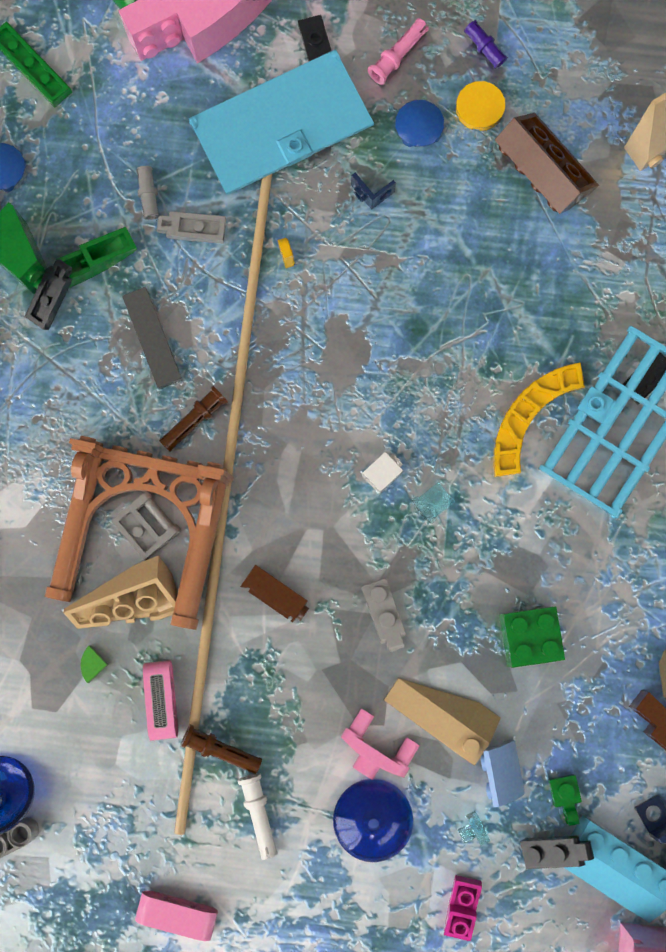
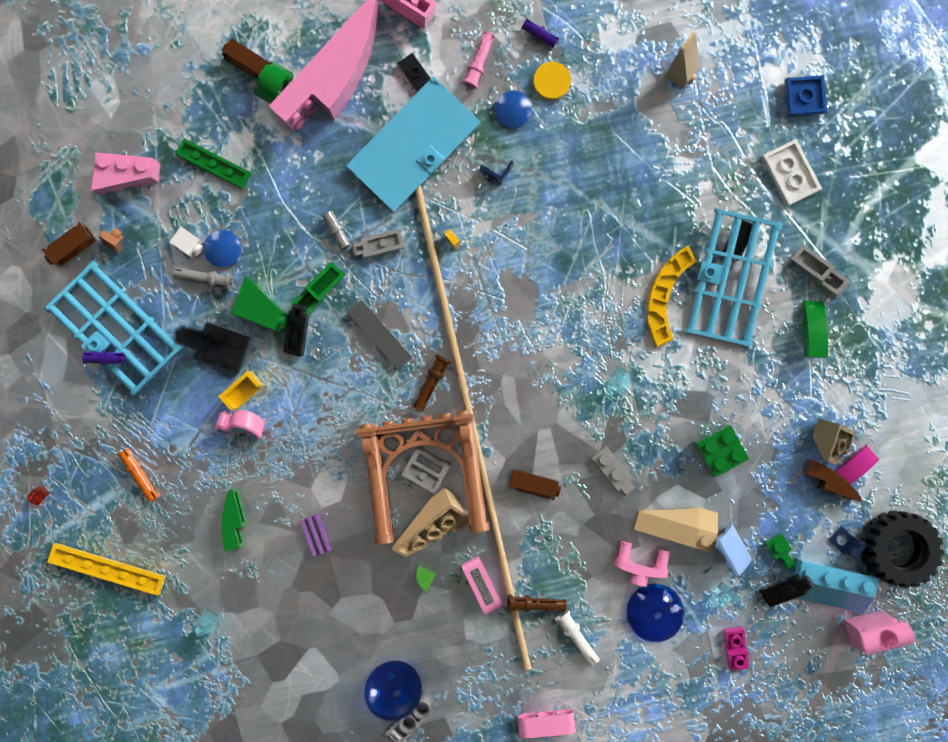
camera: 20 degrees left, 5 degrees up
white brick [362,452,403,495] -> none
slope [495,113,599,214] -> none

